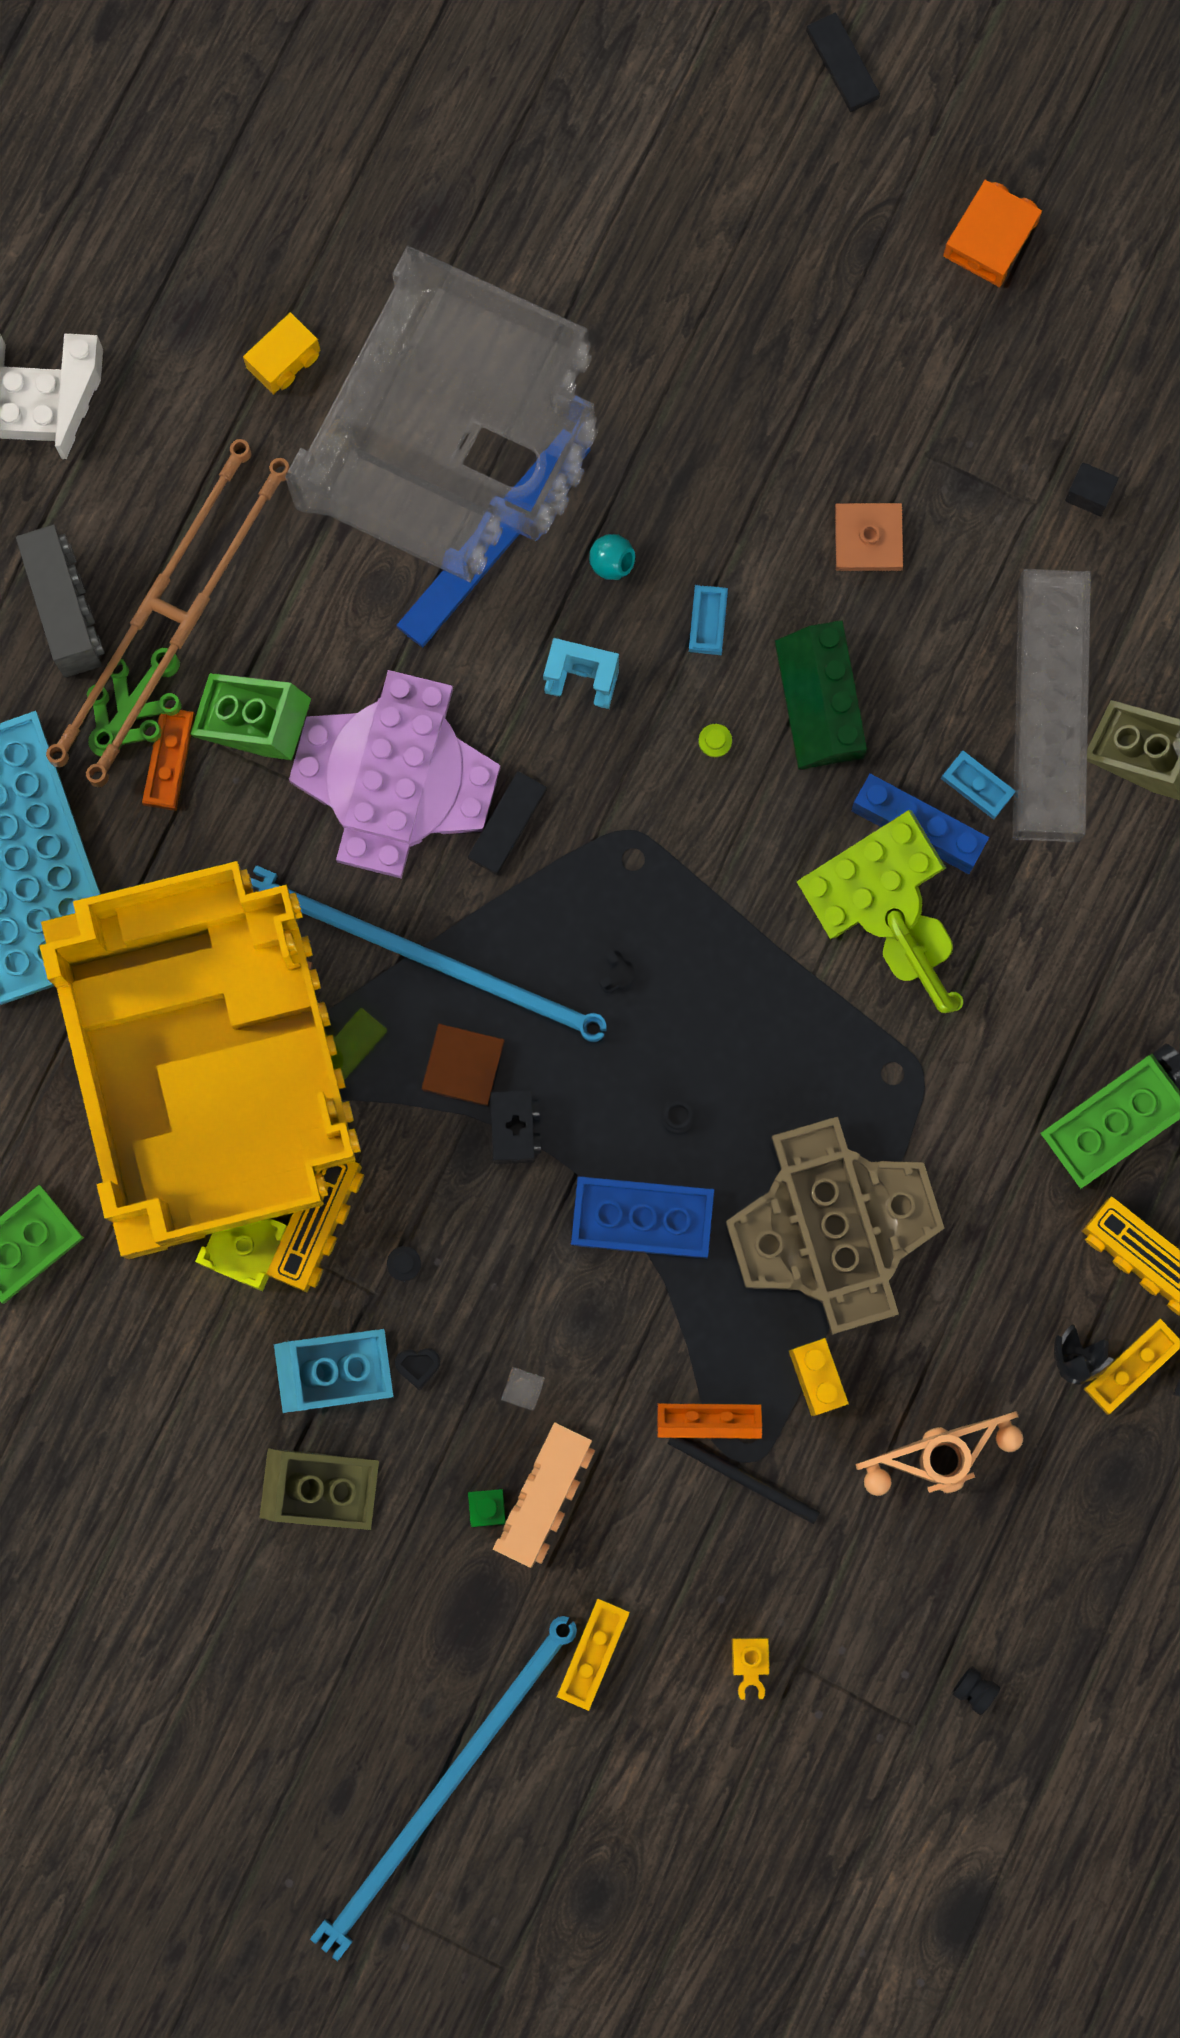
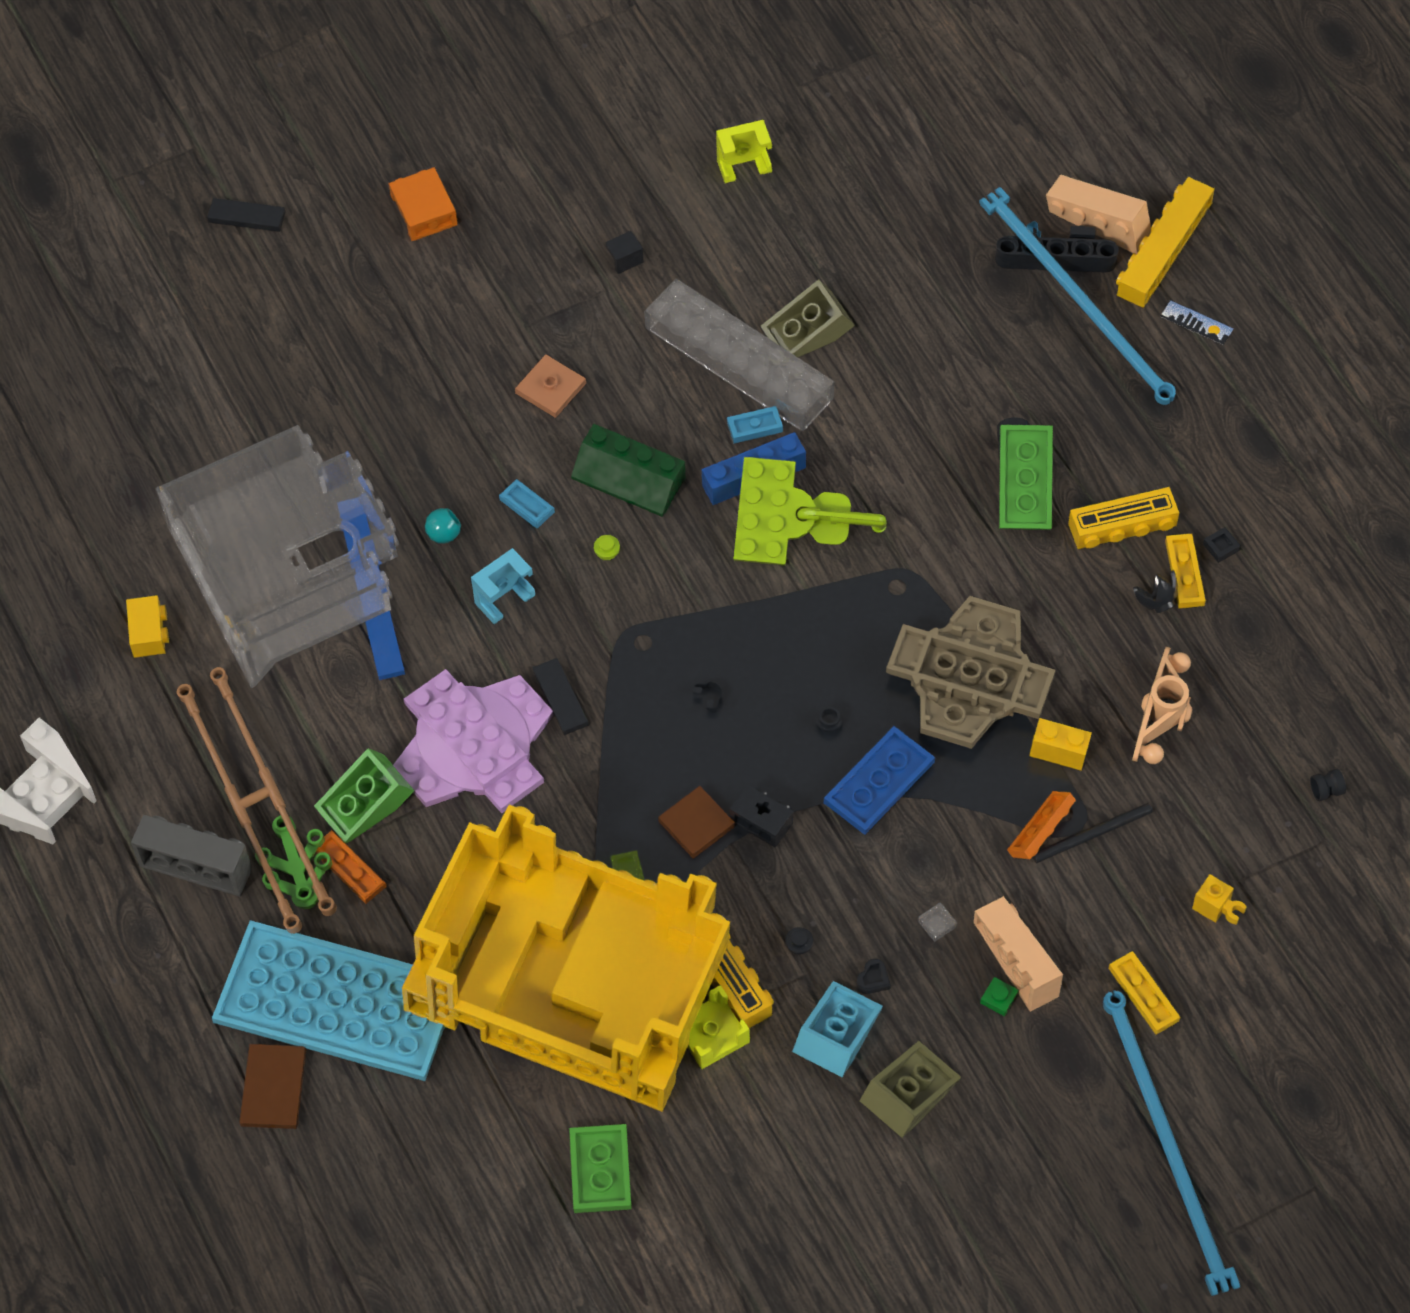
camera: 55 degrees left, 20 degrees down
dark azure hinge [251,866,607,1042] -> none

